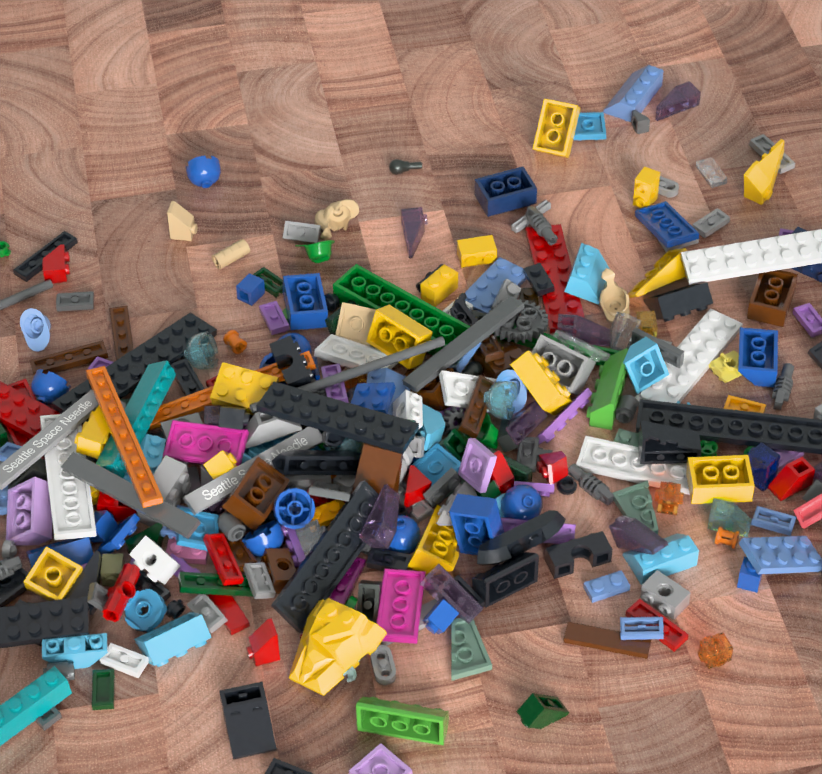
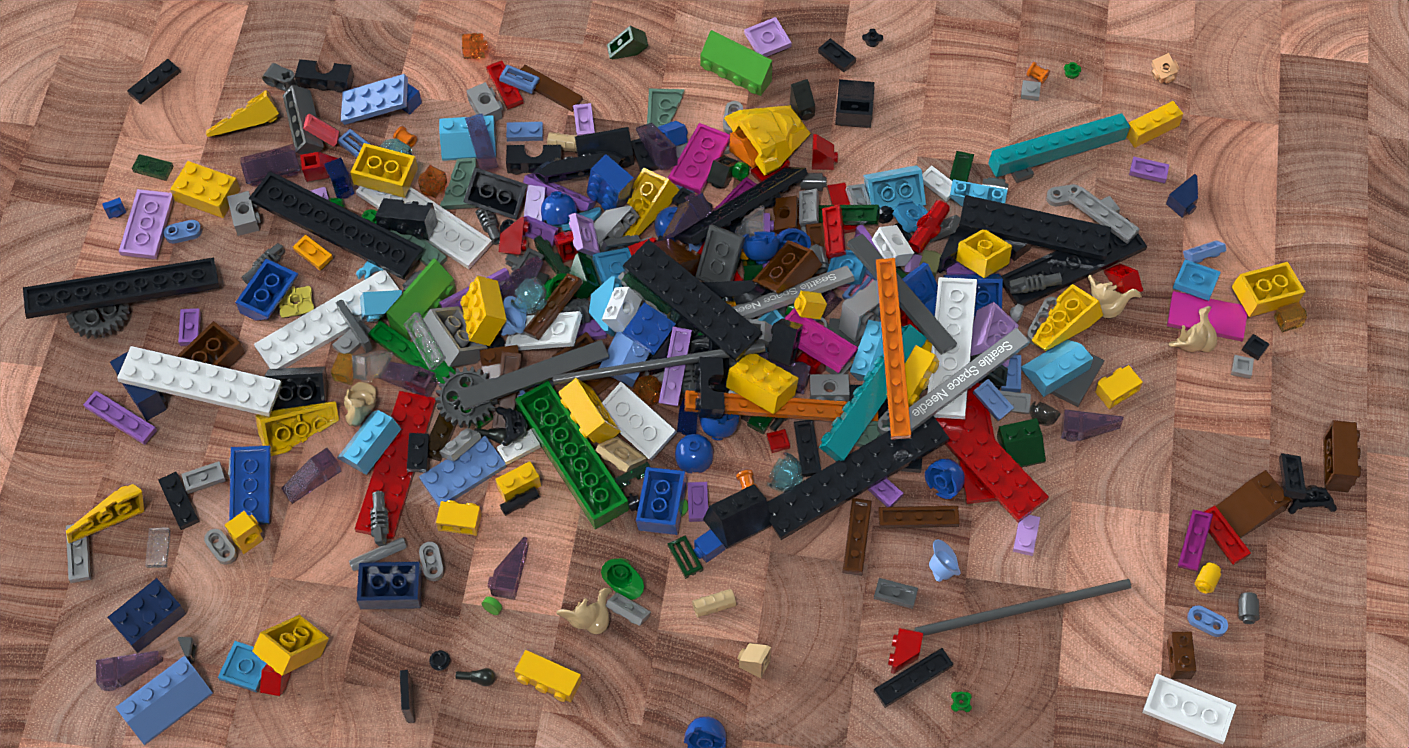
camera: 160 degrees left, 15 degrees up
none -> dark blue brick [107,578,186,654]
none -> black plate [158,472,199,530]
none -> clear purple slope [281,448,341,504]
none -> black tile [400,670,415,723]
none -> light grey plate [419,542,444,581]
none -> black plate [429,650,450,671]
none -> black slope [463,167,527,219]
none -> bright green tile [481,596,502,615]
none -> yellow brick [514,650,582,702]
none -> plate [524,185,546,222]
none -> tan axle [547,132,577,152]
none -> lavender plate [573,103,595,136]
none -> black slope [703,484,772,549]
none -> pearl dark grey slope [790,79,815,120]
none -> dark grey brick [800,173,827,191]

